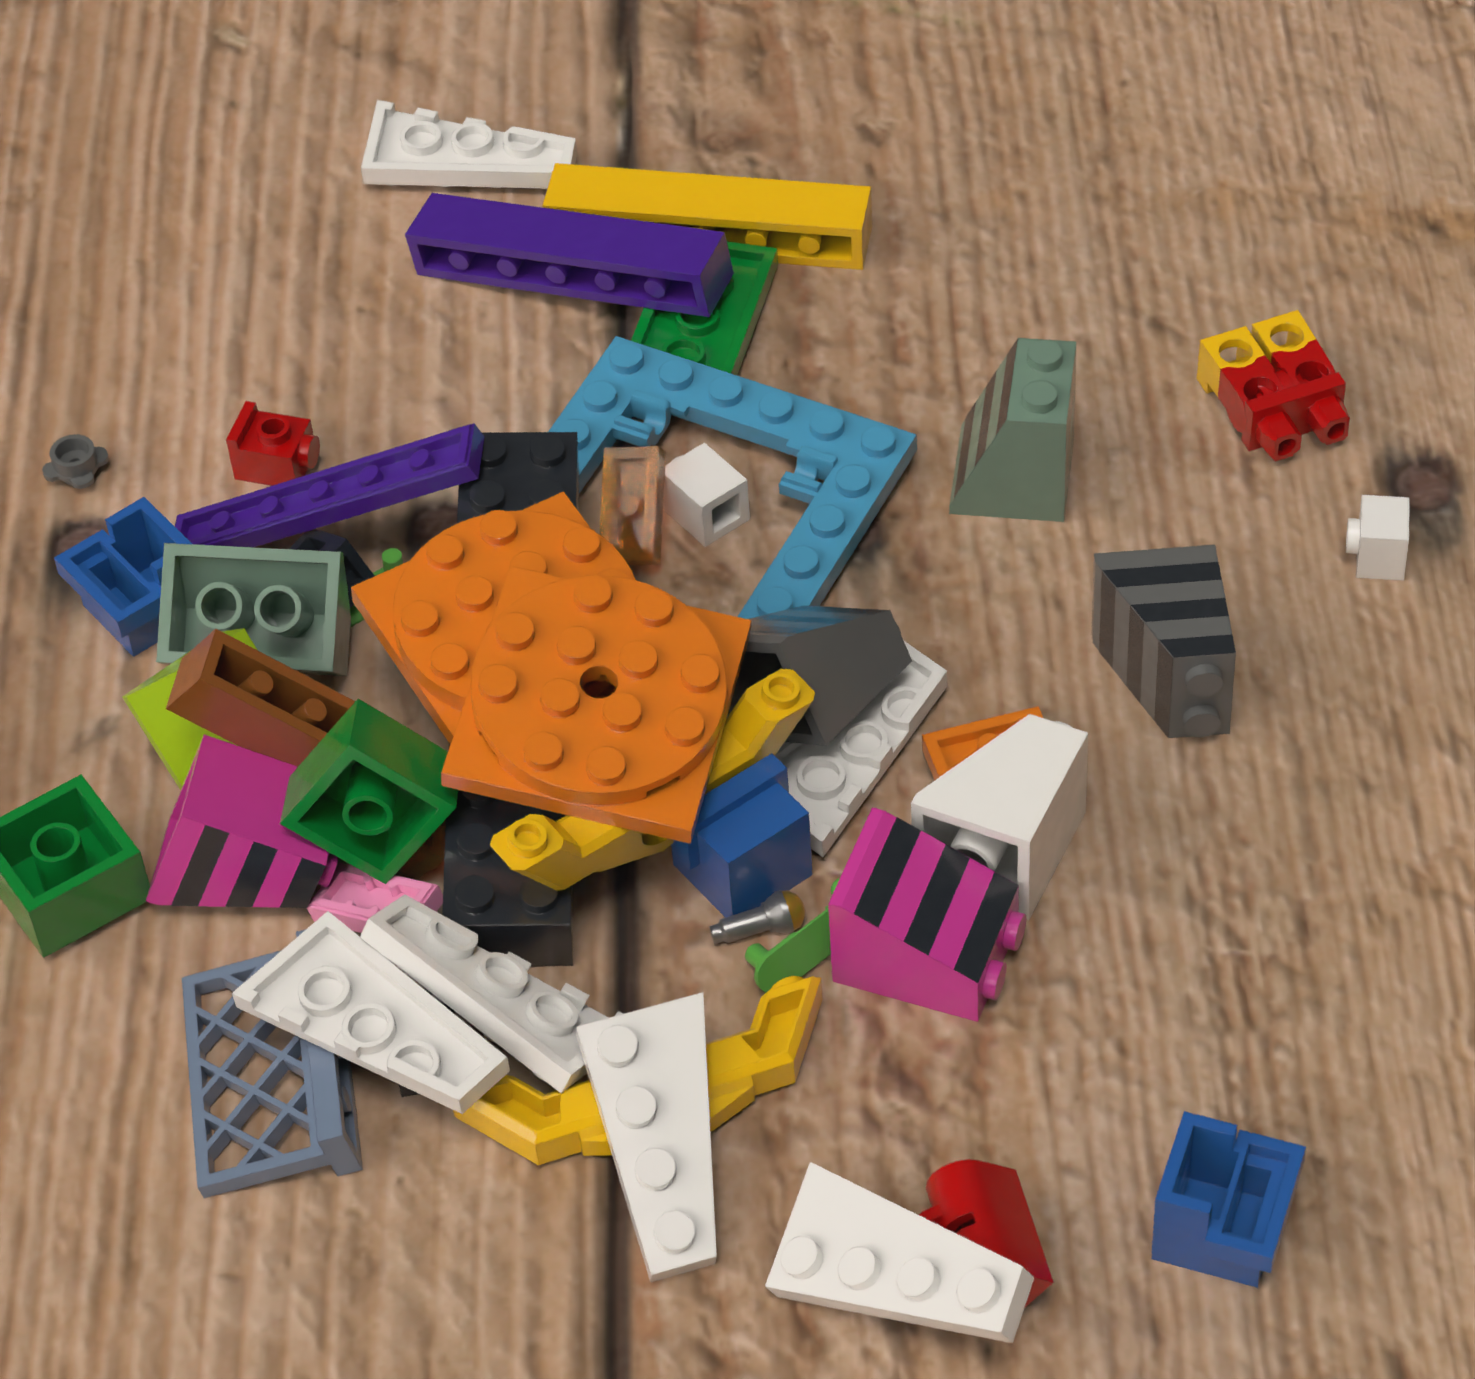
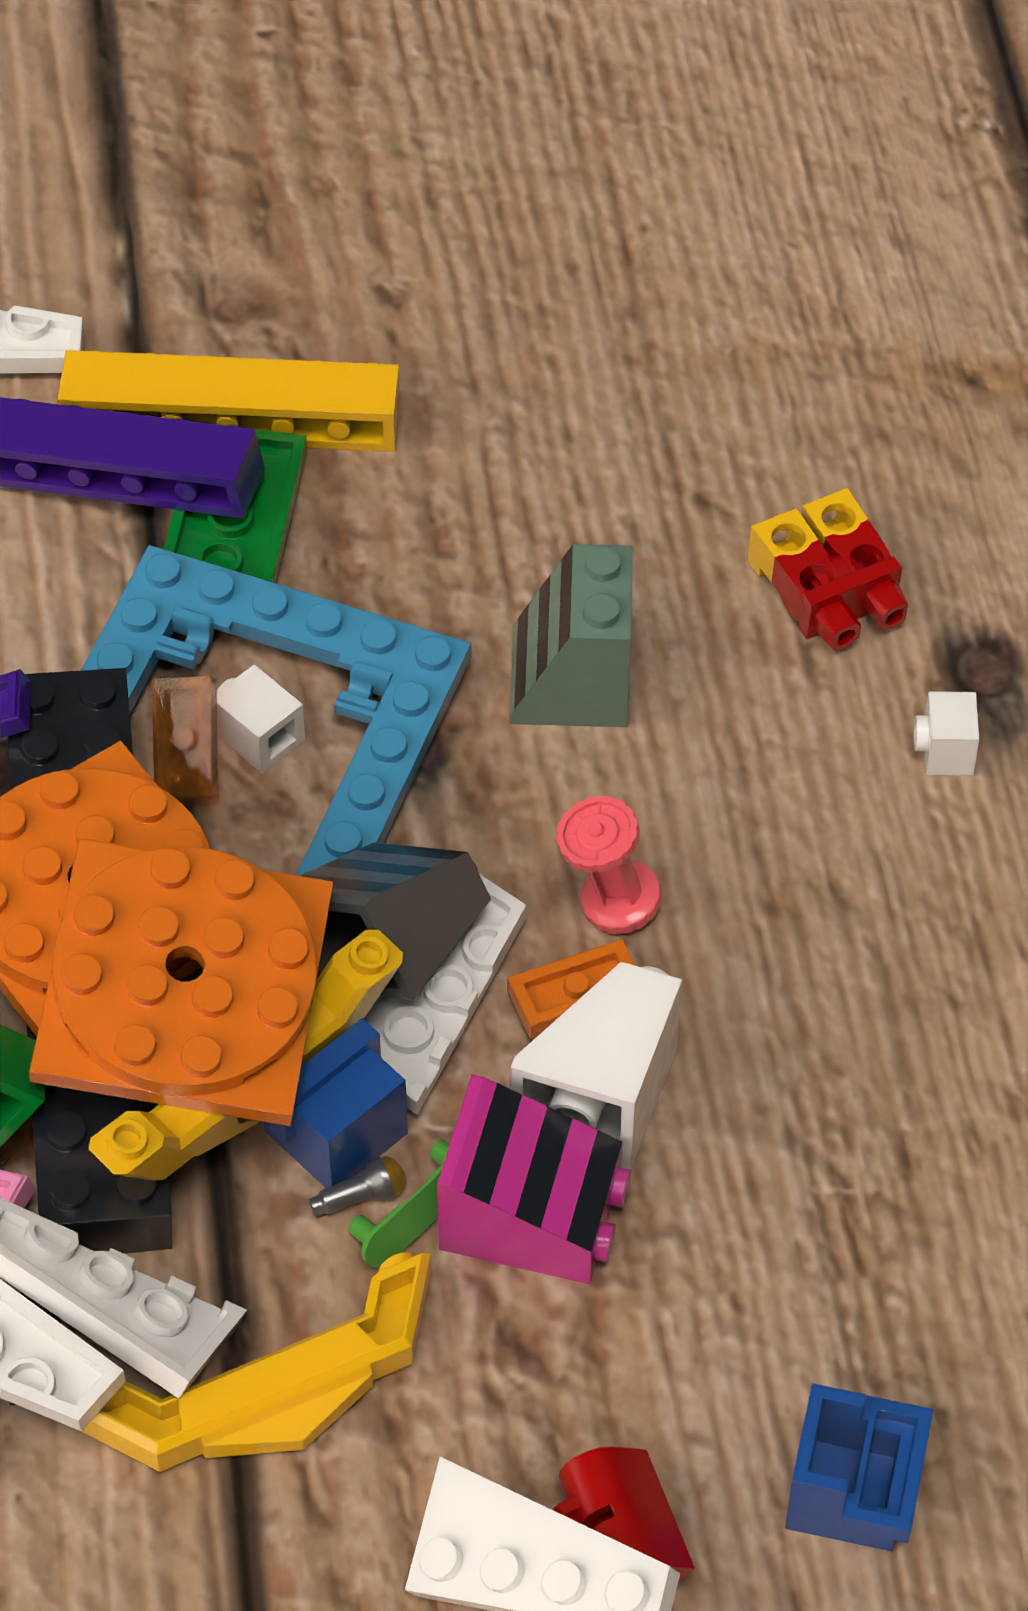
camera: 10 degrees left, 5 degrees up
white wing [576,992,717,1282] -> none
dark grey slope [1091,545,1236,738] -> none
none -> coral hose [556,796,662,935]

